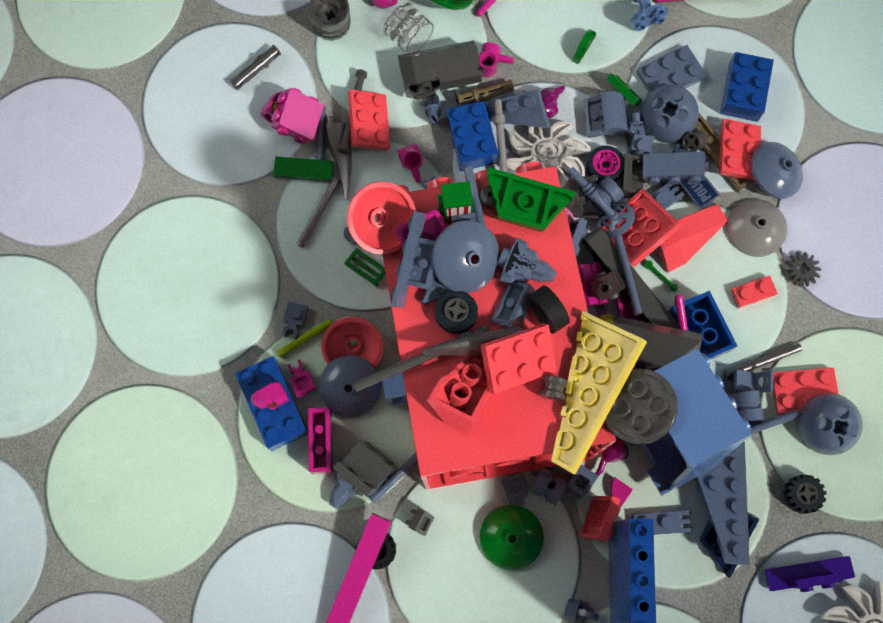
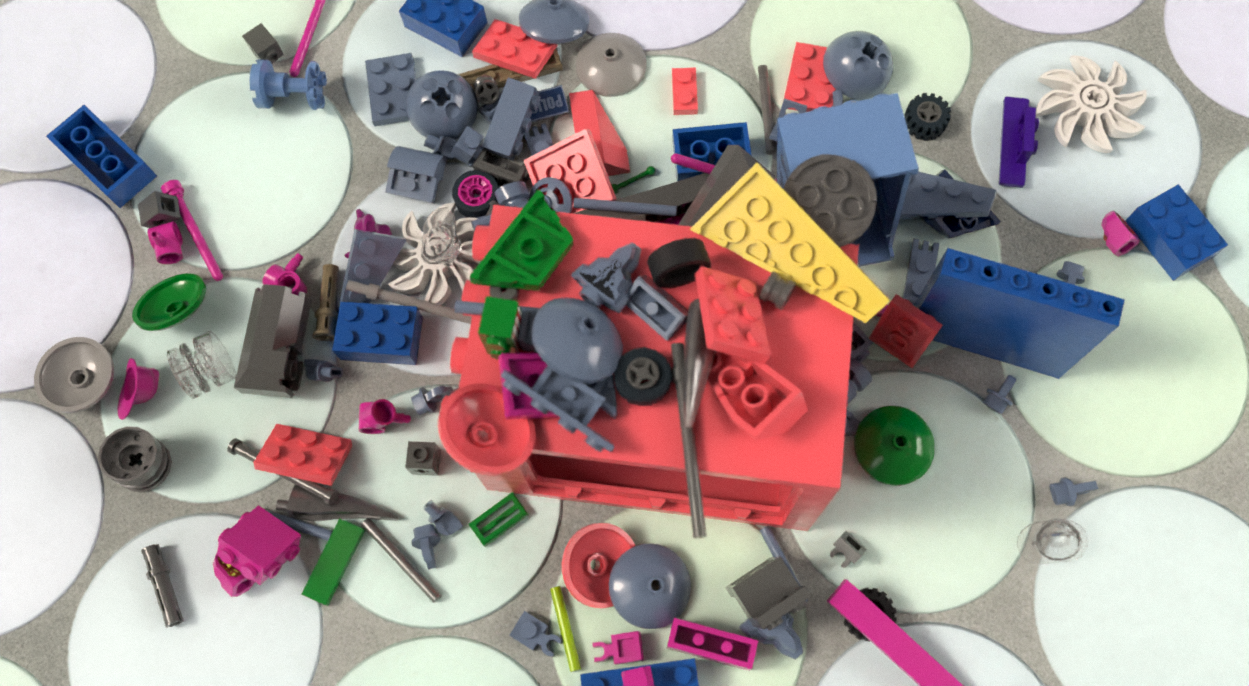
camera: 70 degrees left, 5 degrees down
light blue brick [382,372,408,405] -> none
green tile [572,29,597,64] -> none
green tile [606,74,642,106] -> none
dark grey gear [784,252,821,287] -> none
none -> sand blue piece [411,524,441,570]

